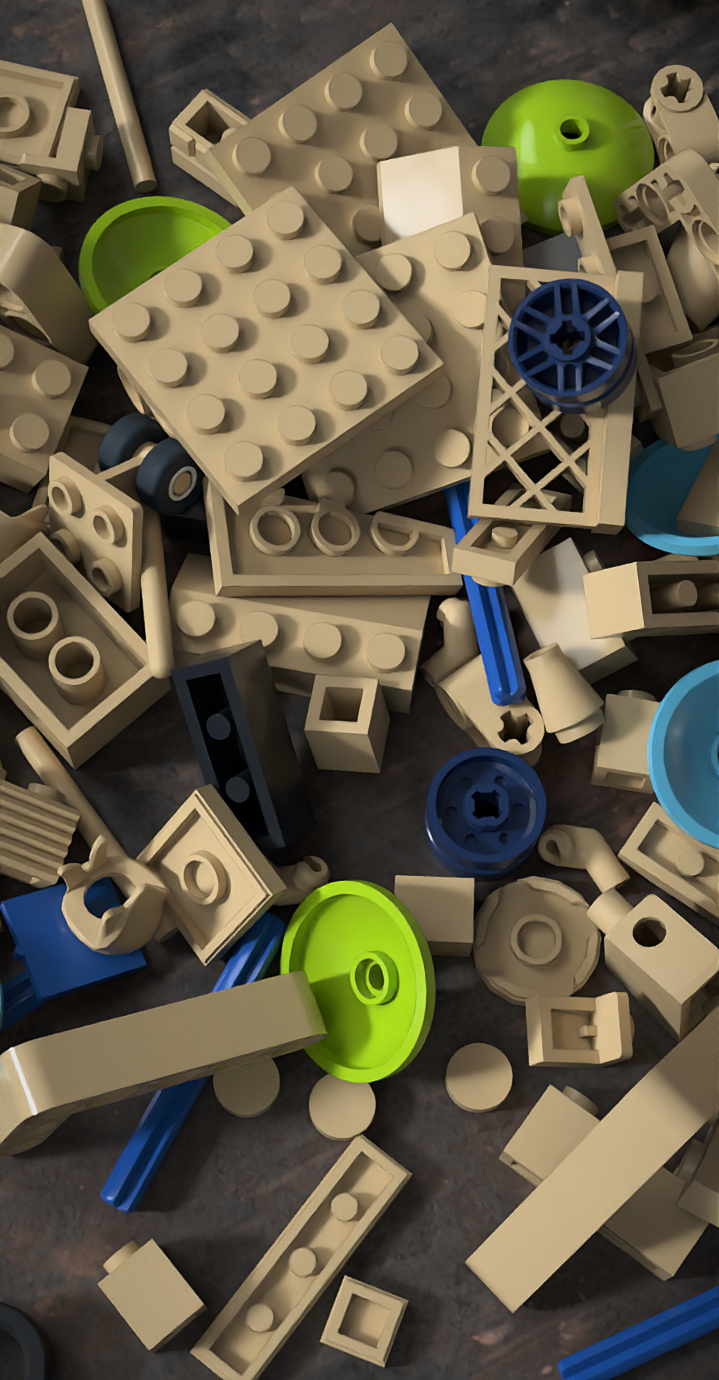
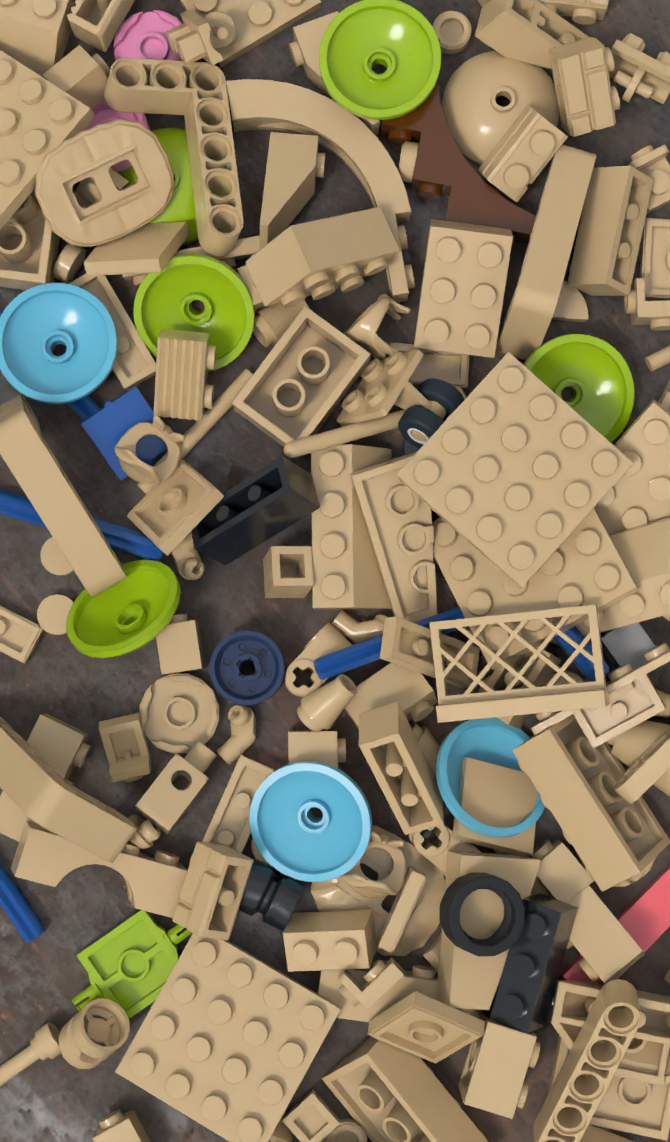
camera: 80 degrees right, 15 degrees up
tan tile [445,1043,513,1113] -> none
dark blue wheel [508,278,637,414] -> none

